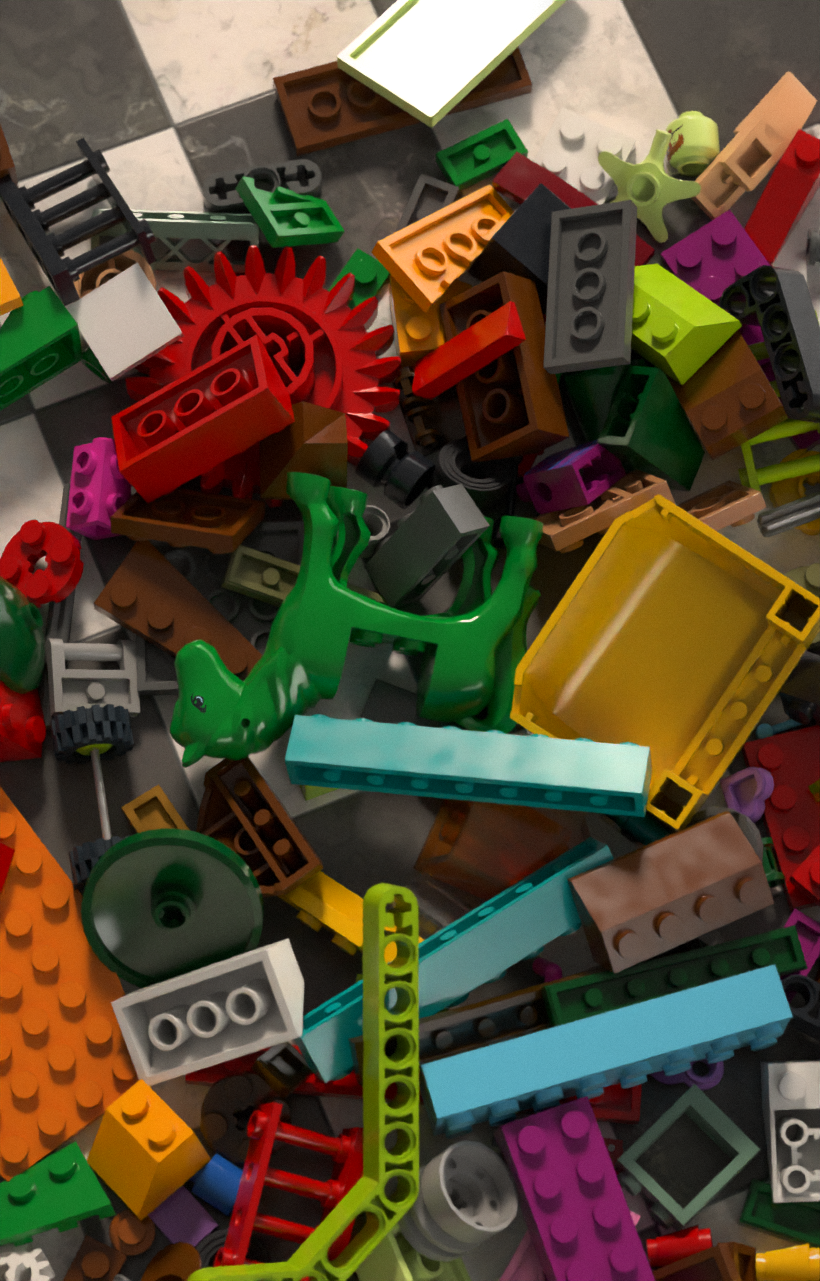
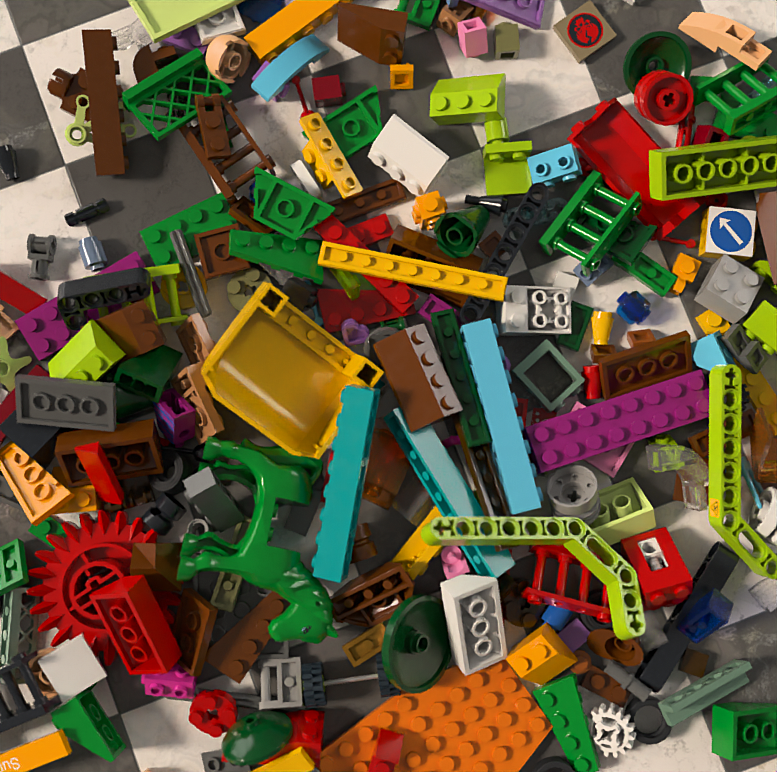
camera: 85 degrees left, 15 degrees up
none -> reddish brown wheel [350,522,378,564]
none -> bright pink hips [439,546,470,580]

